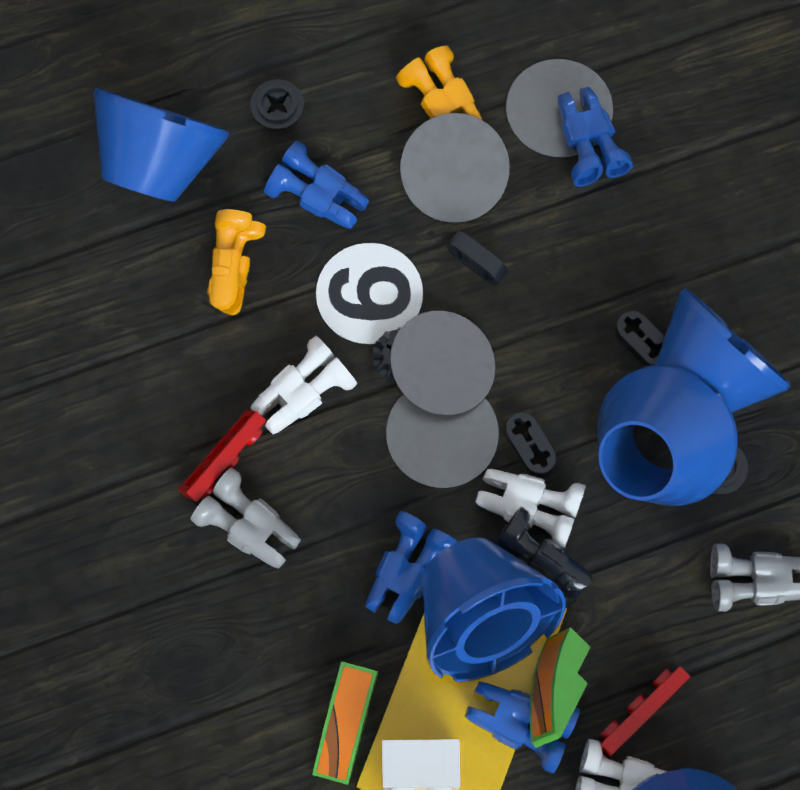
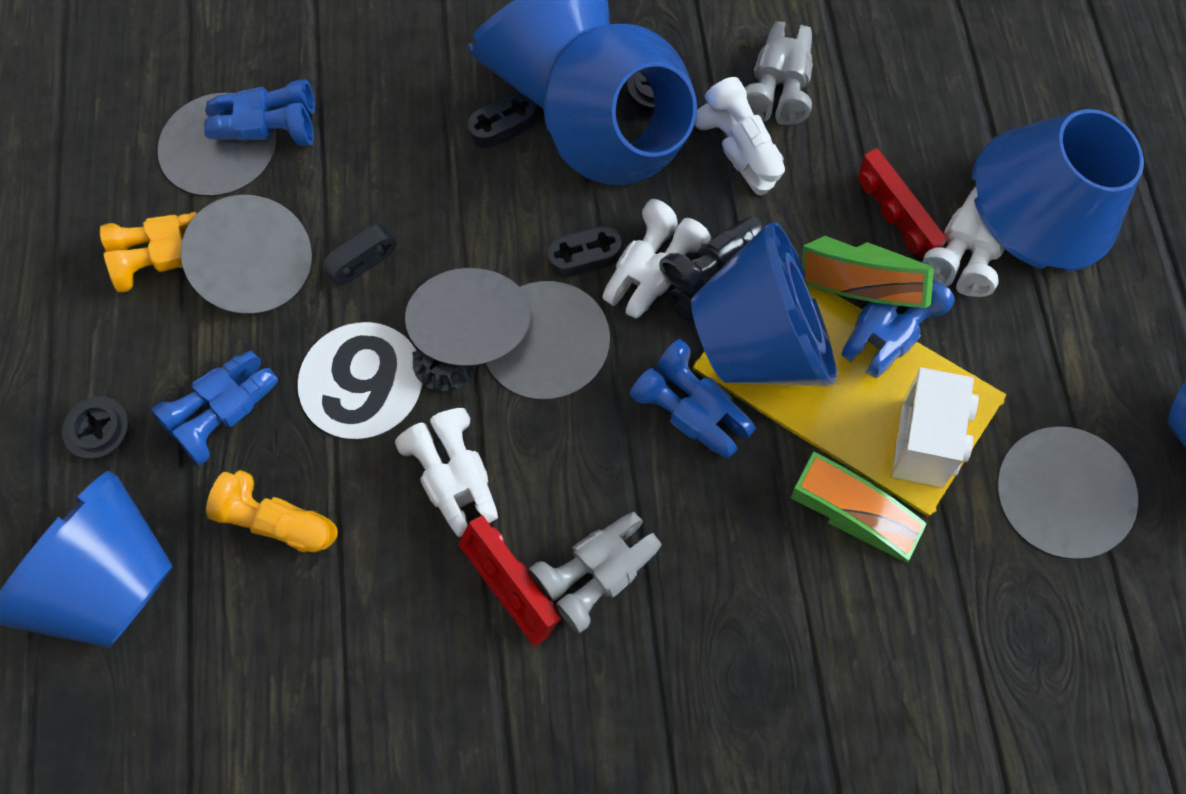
camera: 70 degrees left, 5 degrees down
none -> white piece [694,77,785,195]

